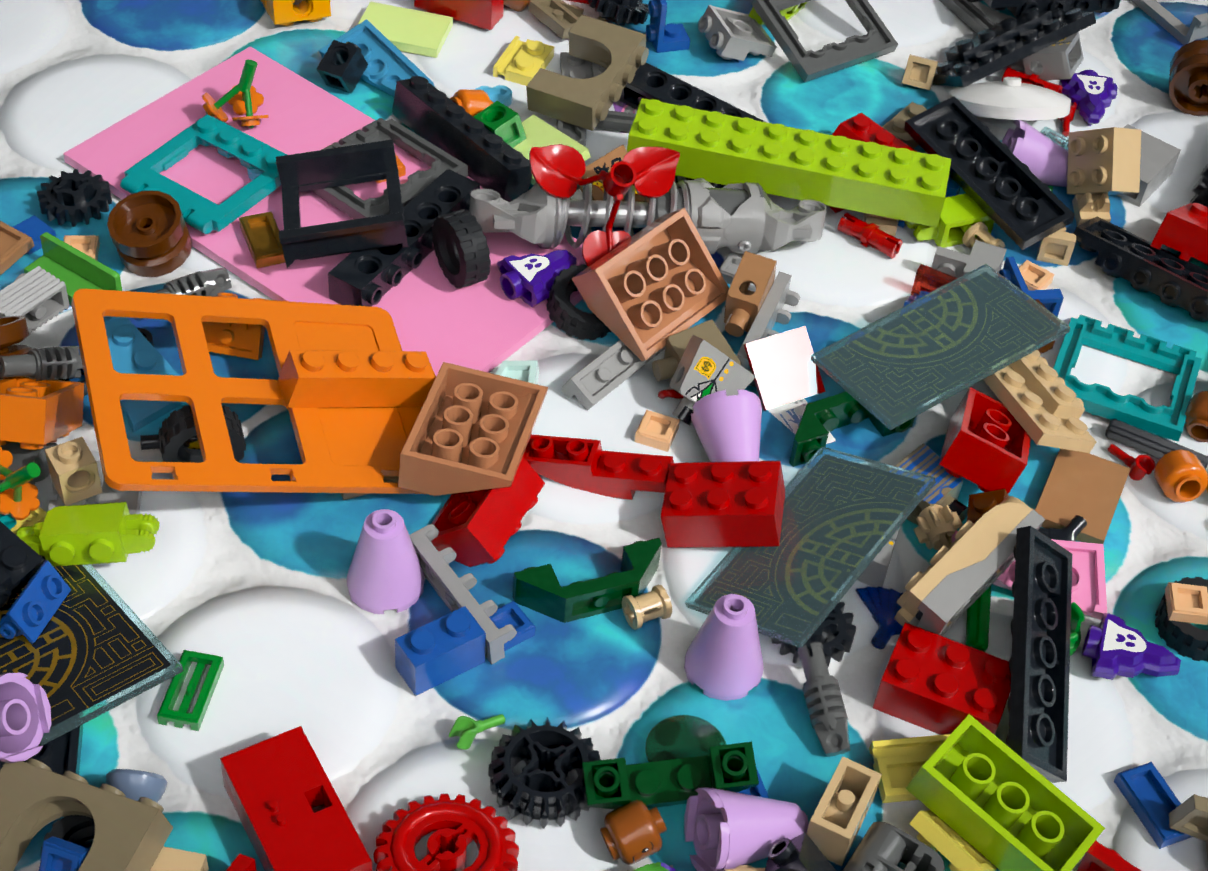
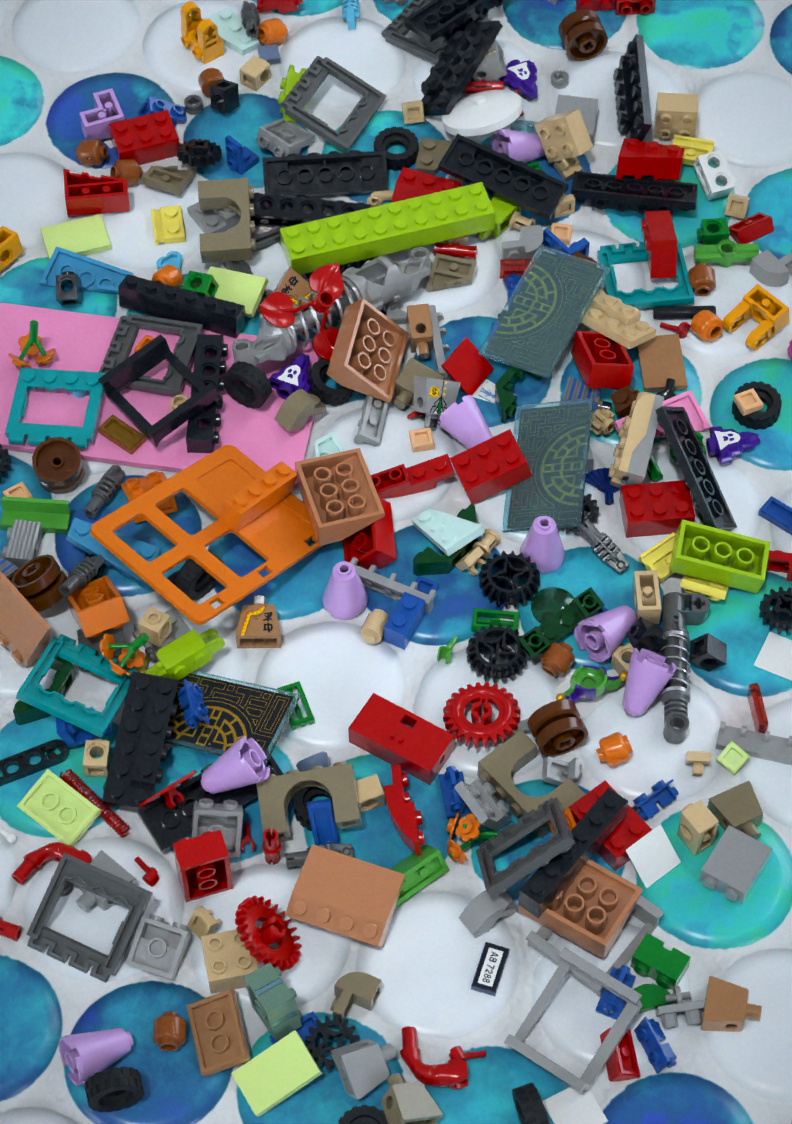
camera: 25 degrees left, 10 degrees up
none -> medium nougat torso [236,595,281,648]
none -> black plate [262,150,389,197]
none -> dark tan brick [274,389,326,432]
none -> tan brick [360,609,389,644]
none -> black tyre [374,126,419,171]
none -> light aqua wing [412,508,485,556]
none -> dark tan wing [426,253,477,292]
none -> tan tile [455,546,486,576]
none -> green tile [471,608,519,632]
none -> black gear [479,550,541,609]
none -> light grey bush [551,70,569,89]
none -> red wedge [641,210,677,278]

